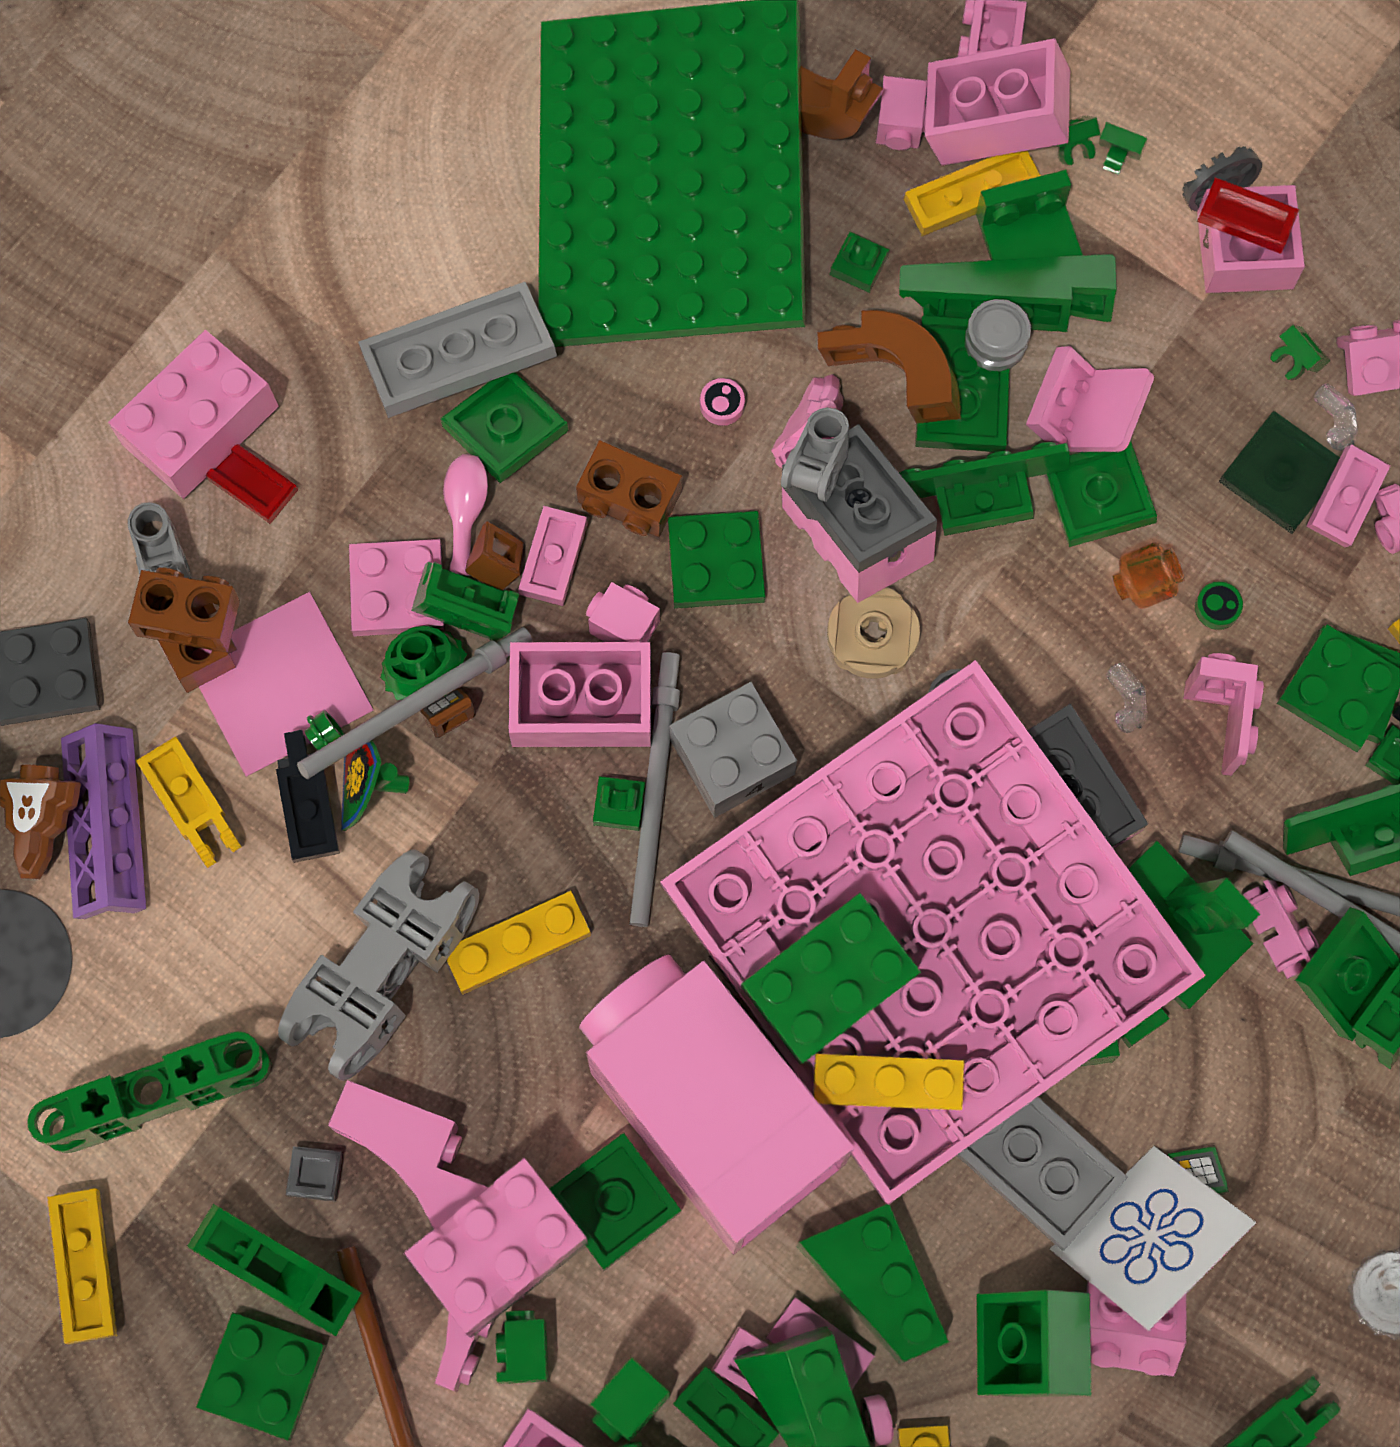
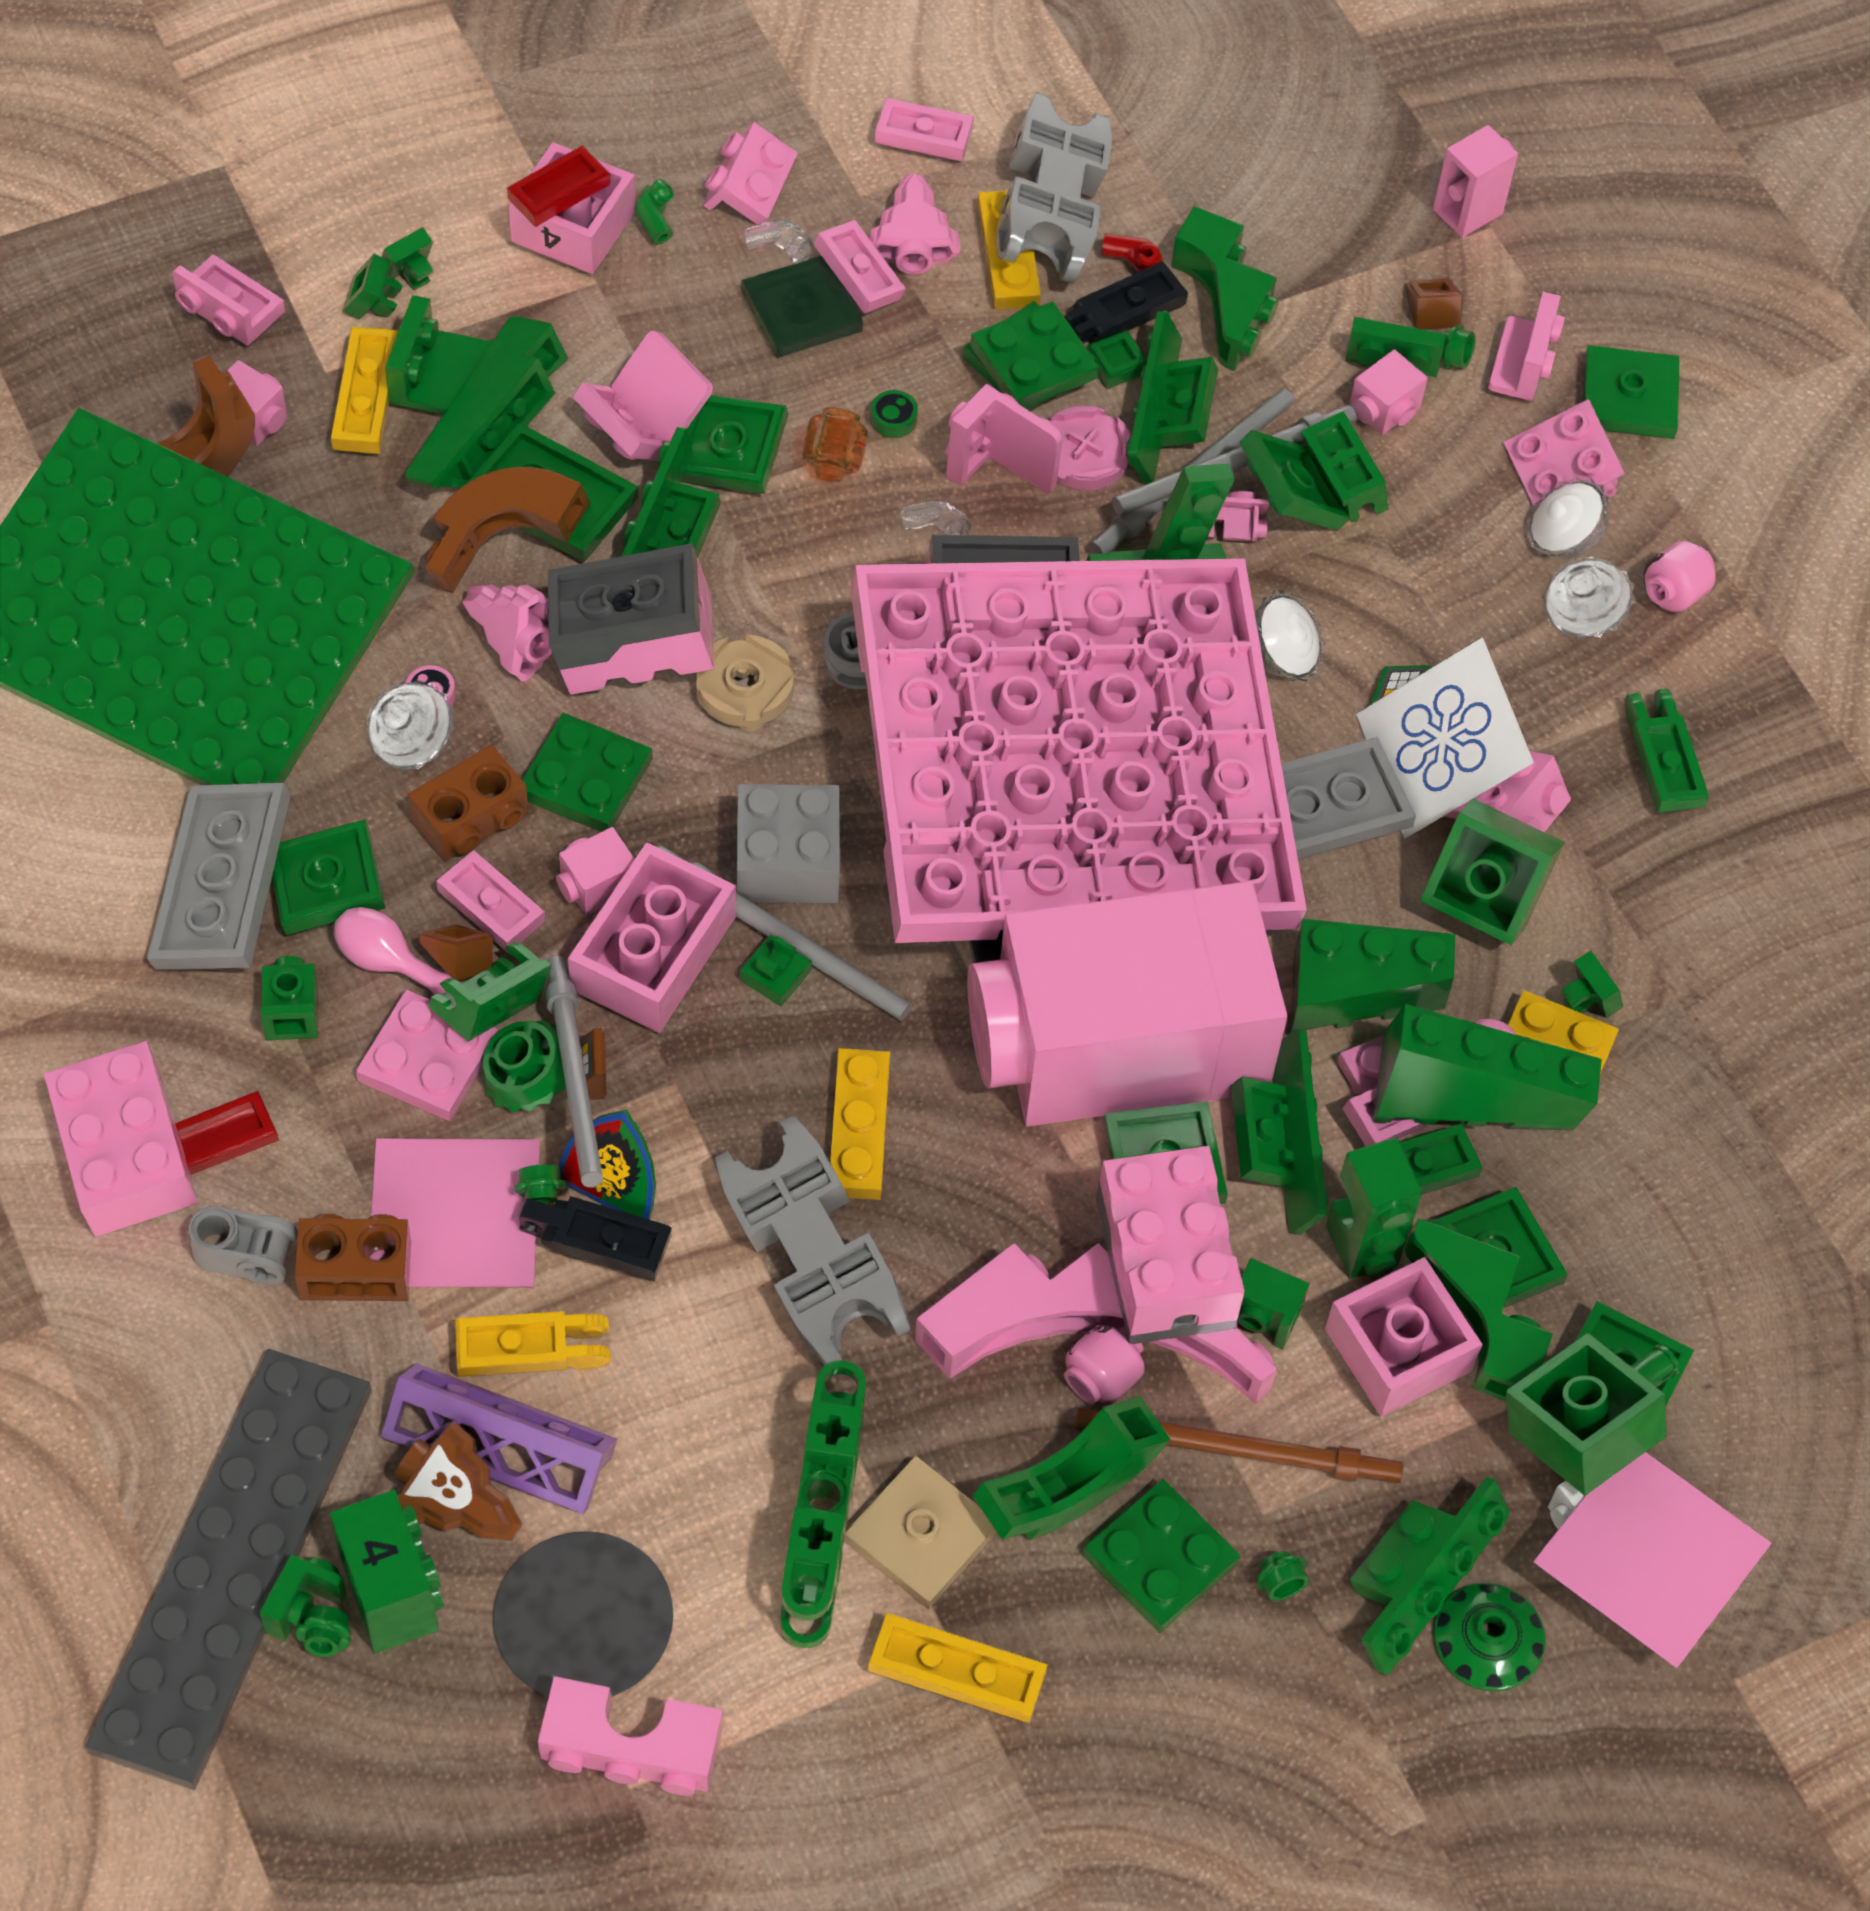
camera: 65 degrees left, 15 degrees down
dark orange brick [128,567,240,653] -> none
flat silver tile [286,1146,343,1202] -> none
green brick [740,893,921,1065] -> none
light grey piece [781,408,849,502] -> none
yellow plate [813,1054,964,1110] -> none
green tile [830,232,889,293] -> none
bright pink brick [925,39,1070,165] -> none
light grey wheel [965,299,1031,371] -> none
dark grey wheel [1182,146,1263,212] -> none
green tile [1270,325,1330,381] -> none
none -> green brick [261,956,318,1041]
none -> clear piece [366,680,455,773]
none -> green arm [635,179,674,245]
none -> tan plate [844,1456,997,1609]
none -> bright pink tile [1050,406,1132,490]
none -> bright pink head [1064,1324,1145,1405]
none -> green bracket [1231,1029,1328,1235]
none -> white piece [1255,591,1326,682]

